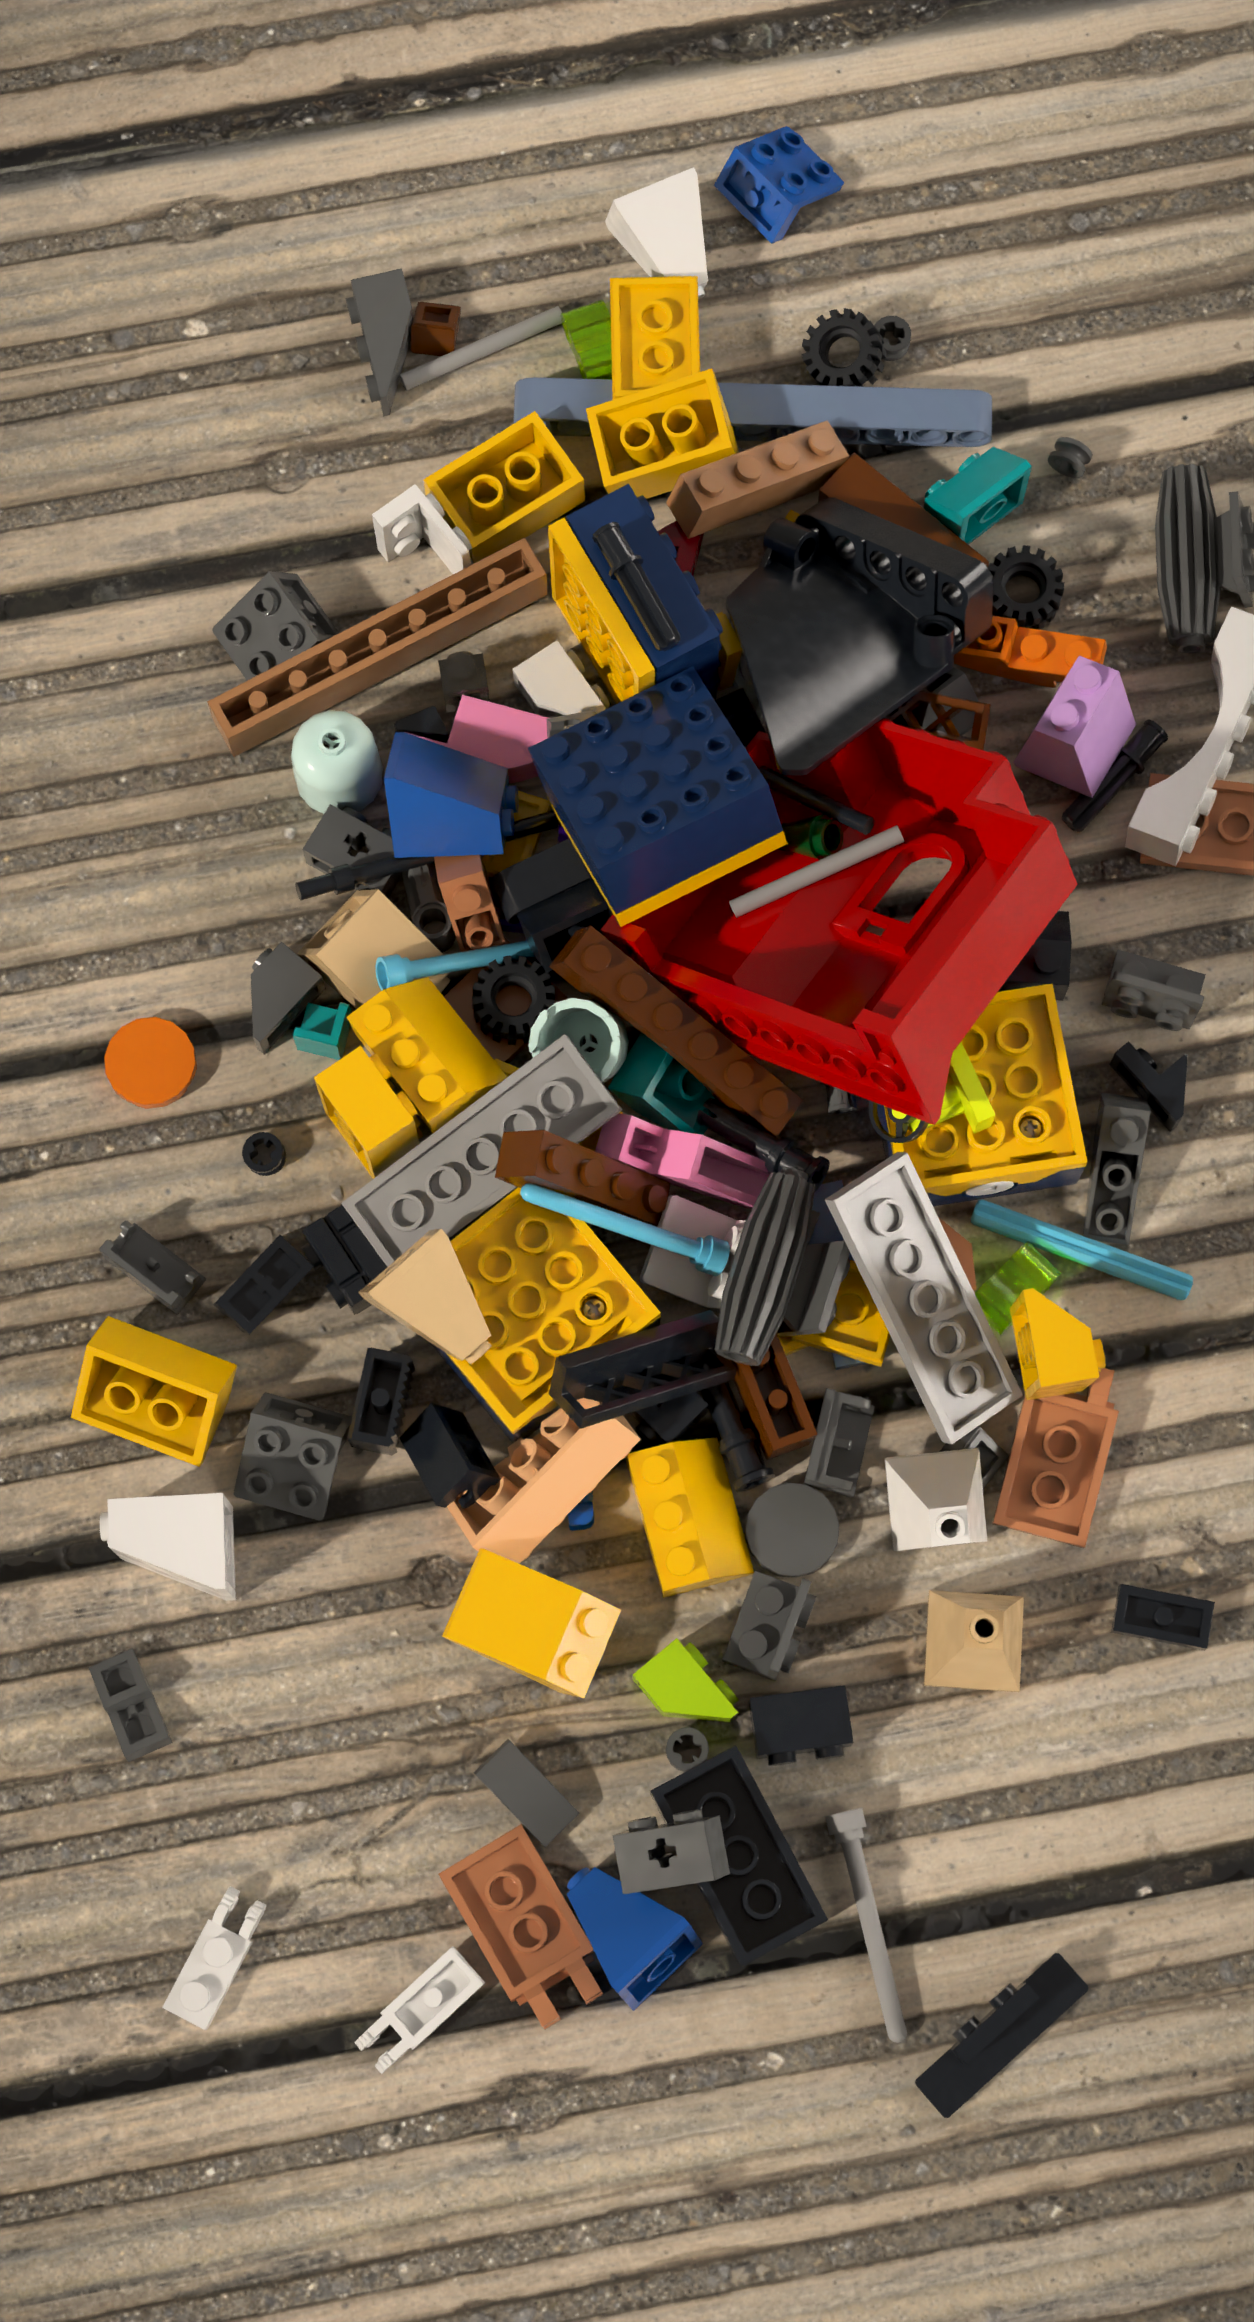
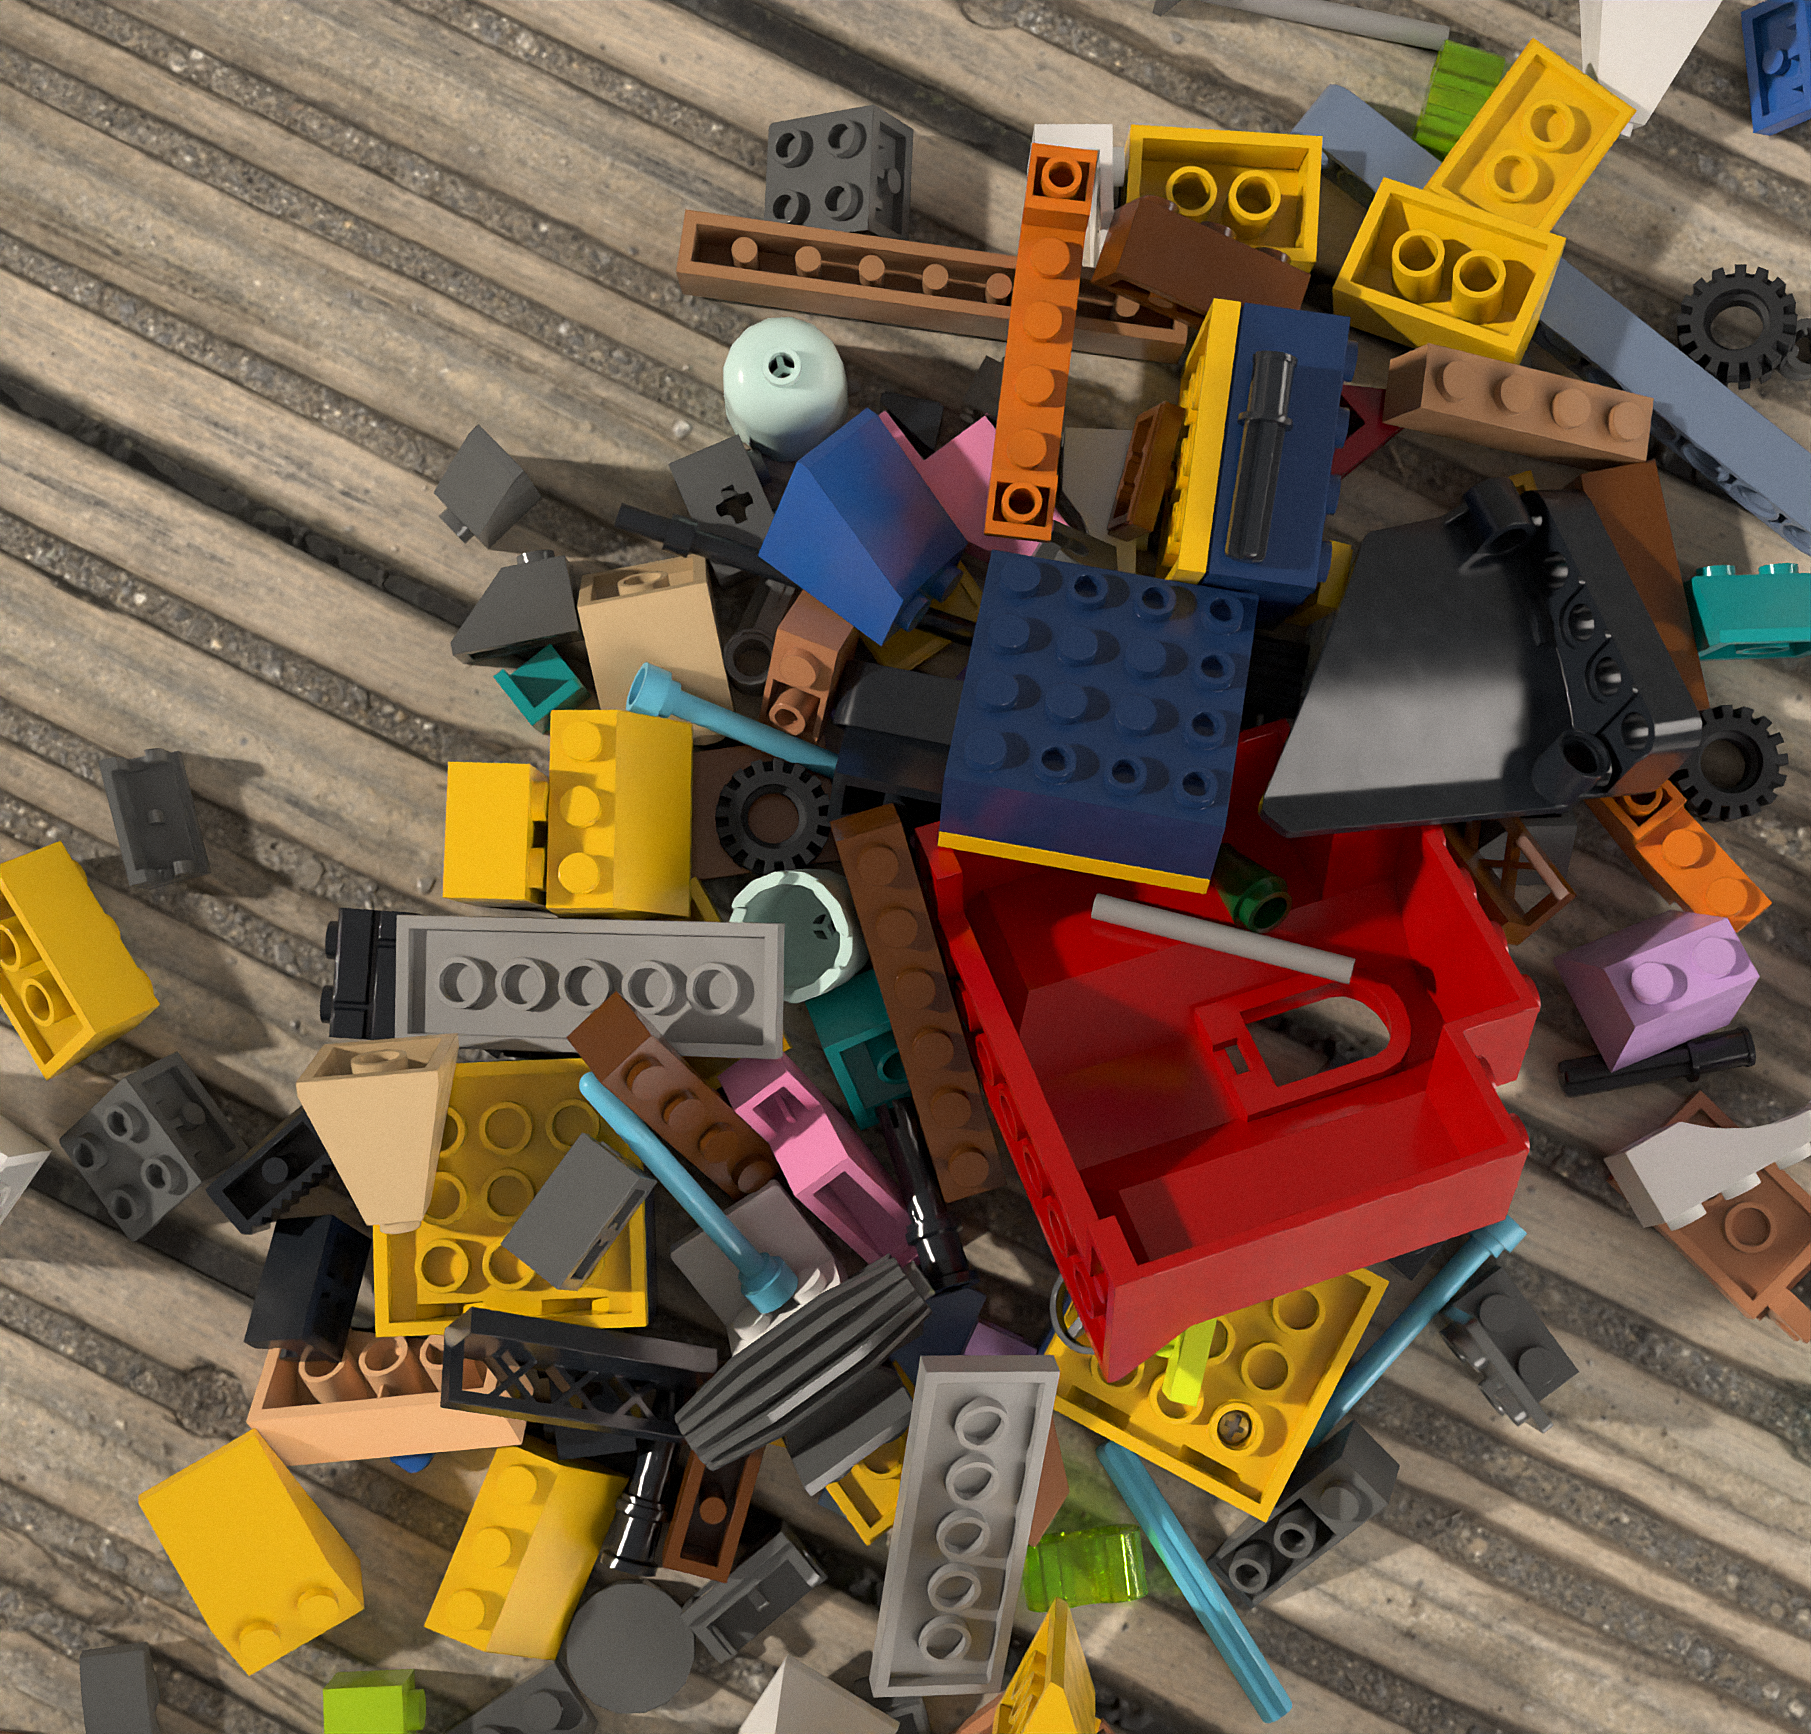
camera: 30 degrees right, 10 degrees up
orange tile [104,1017,197,1109] -> none
black hinge [214,1235,314,1335] -> none
black bush [242,1132,286,1176] -> none
black bar [759,766,875,835] -> none
black slope [1109,1041,1188,1132] -> none
none -> dark grey slope [433,424,542,549]
none -> dark grey hinge [501,1132,658,1291]
none -> orange slope [984,143,1098,543]
none -> reddish brown brick [1091,195,1311,330]
none -> reddish brown plate [1106,401,1185,542]
none -> medium azure piece [1305,1215,1527,1448]

